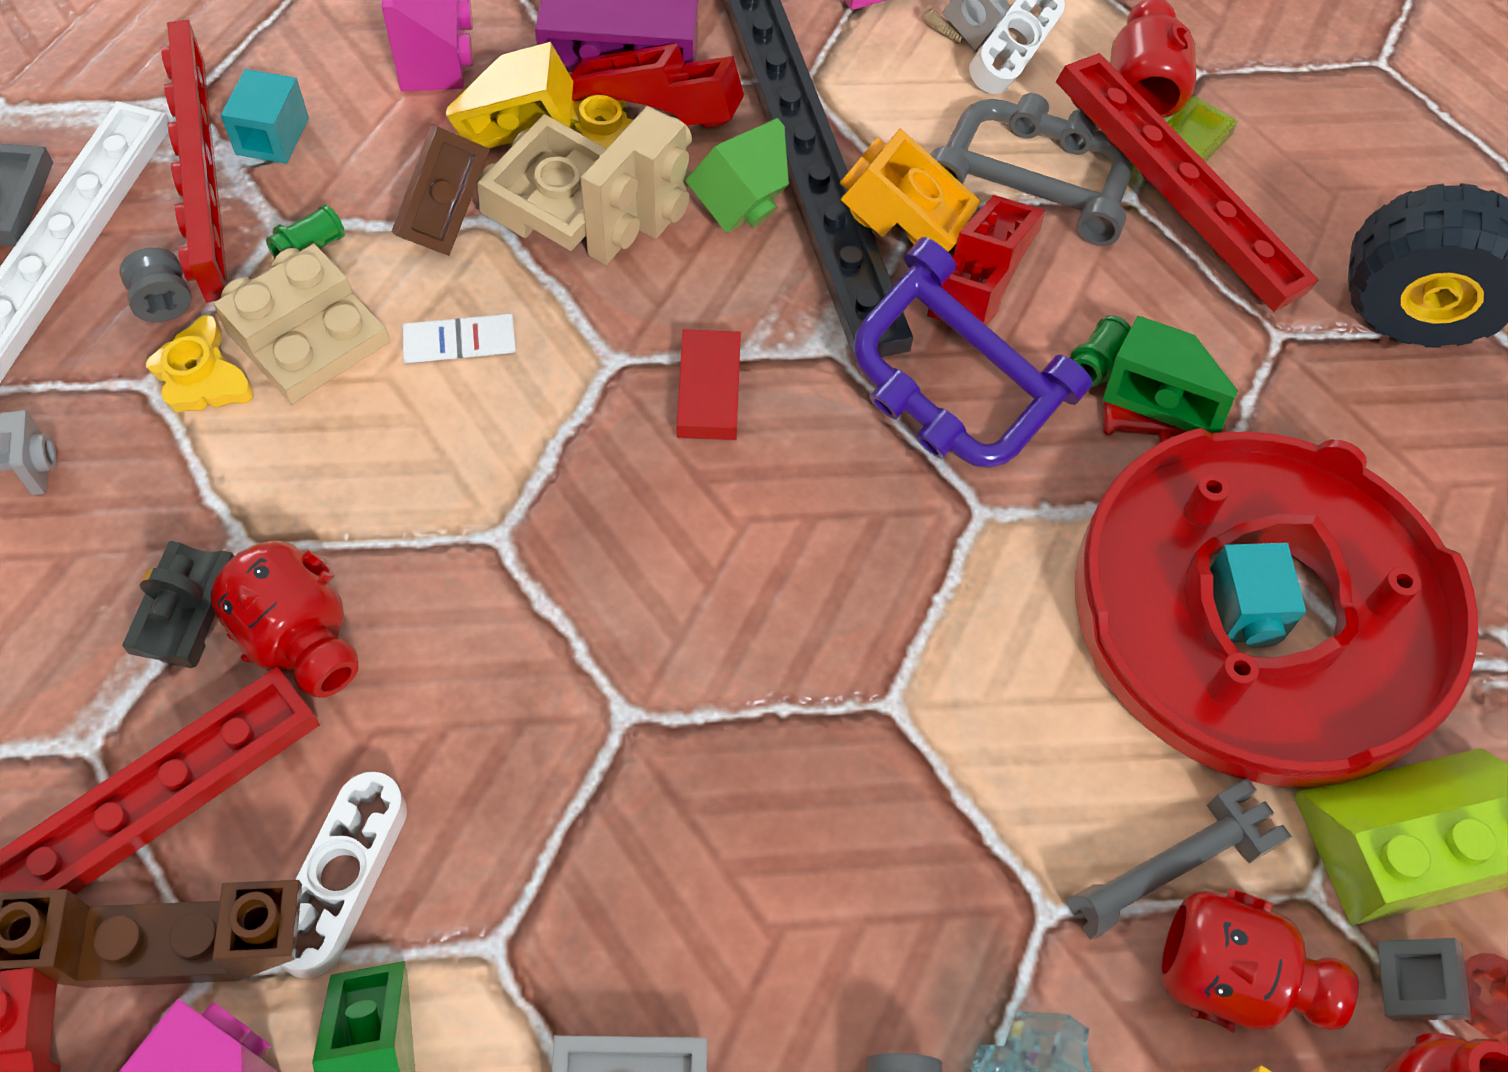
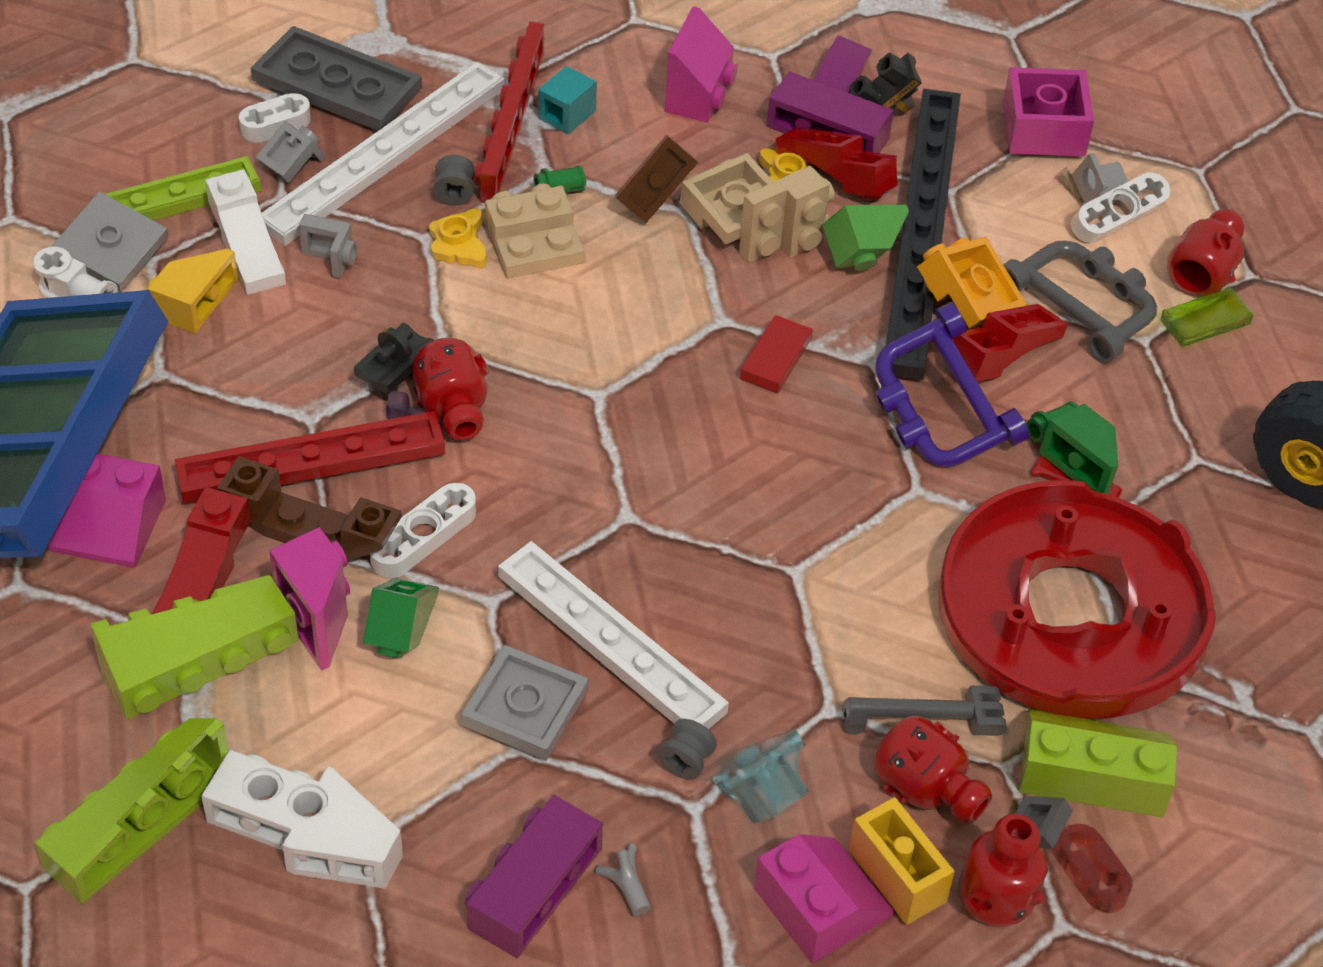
camera: 25 degrees right, 10 degrees down
clear sticker [402,313,516,364] -> none
yellow slope [446,42,573,148] -> none
red plate [1056,53,1319,312] -> none
teal brick [1210,543,1307,648] -> none
none -> hand [386,391,443,427]
none -> white plate [498,541,729,729]

